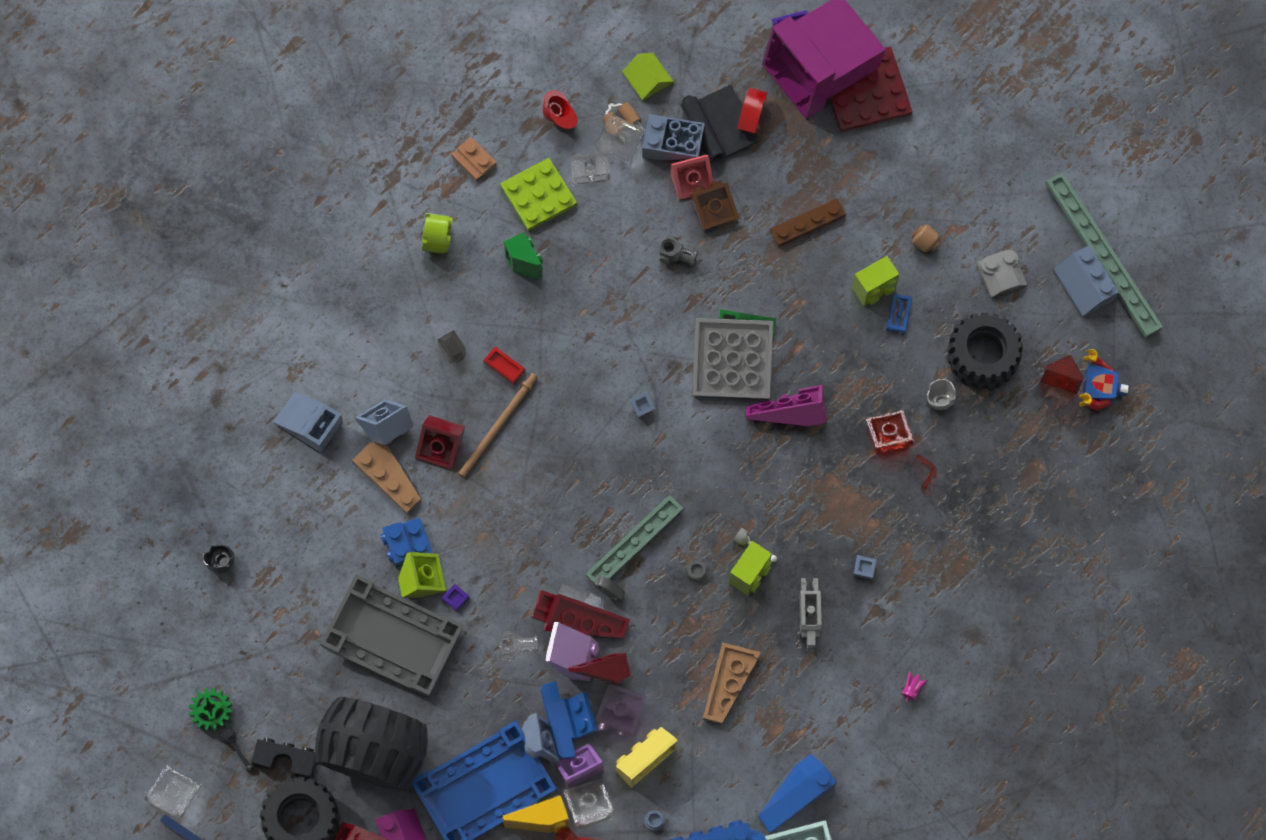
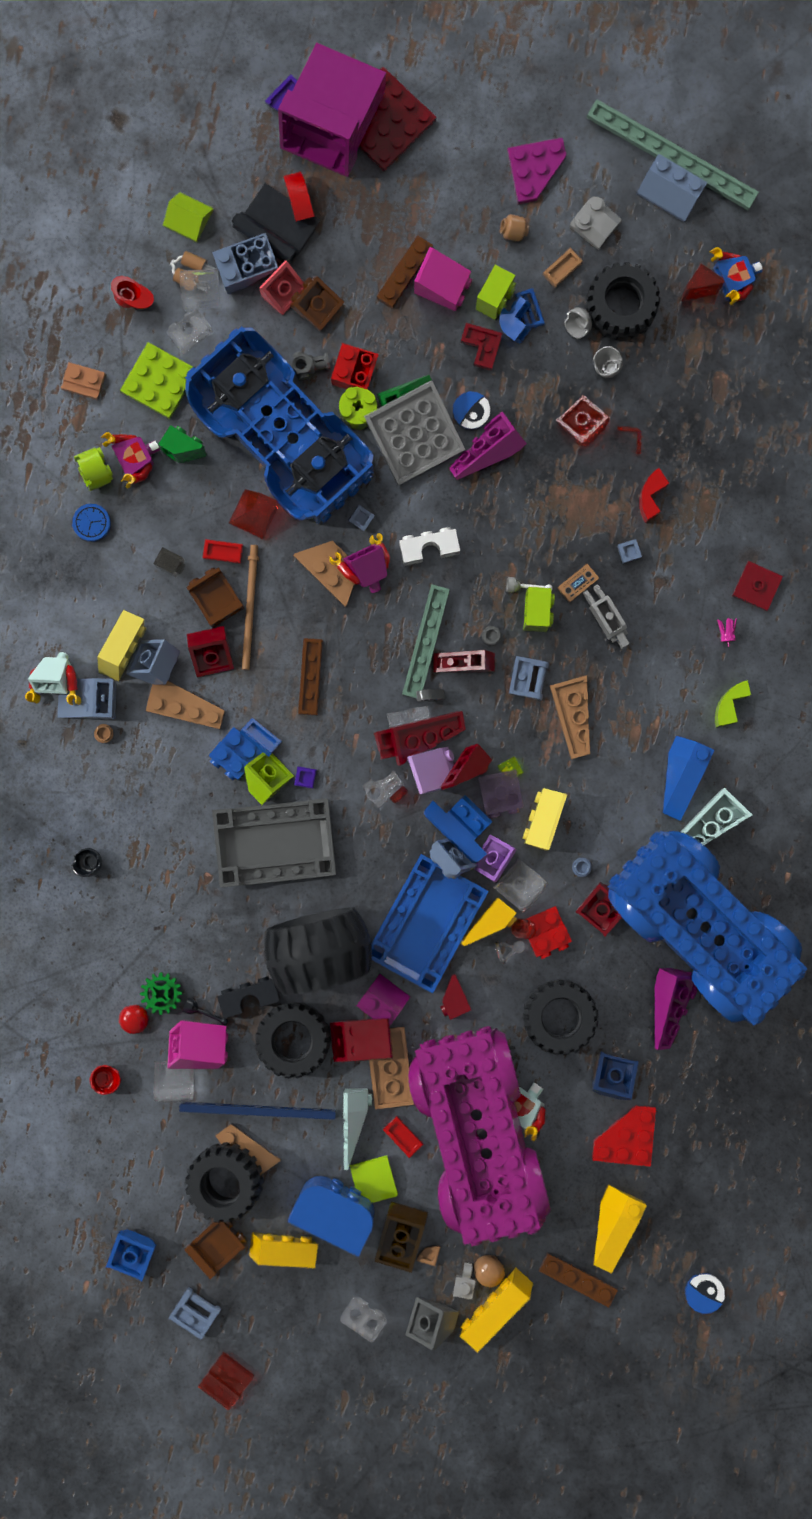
camera: 30 degrees left, 15 degrees up
none -> light aqua torso [25,652,81,706]
none -> blue tile [72,504,111,542]
none -> red hair [89,1065,121,1095]
none -> medium nougat plate [94,724,114,743]
none -> light yellow wedge [97,610,146,681]
none -> torso [101,432,160,489]
none -> red hair [118,1005,149,1034]
none -> dark pink slope [167,1020,228,1069]
none -> blue piece [185,326,374,524]
none -> reddish brown panel [186,567,245,628]
none -> clear red slope [229,489,279,539]
none -> blue tile [240,718,282,757]
none -> medium nougat wing [293,541,354,607]
none -> reddish brown tile [298,638,323,716]
none -> magenta torso [329,533,390,593]
none -> red slope [331,343,379,389]
none -> lime brick [339,387,377,430]
none -> clear red tile [389,786,408,803]
none -> white arch [399,527,460,566]
none -> dark pink slope [414,247,473,311]
none -> dark red slope [433,650,495,673]
none -> tile [453,391,490,430]
none -> dark red plate [461,323,502,371]
none -> clear neon green tile [498,756,524,782]
none -> blue brick [499,296,532,344]
none -> magenta plate [507,138,566,204]
none -> sand blue plate [509,656,549,700]
none -> medium nougat tile [543,248,583,288]
none -> medium nougat tile [557,564,599,603]
none -> light grey hair [564,307,592,339]
none -> red brick [639,468,669,523]
none -> lime brick [715,680,751,727]
none -> dark red plate [732,561,783,611]

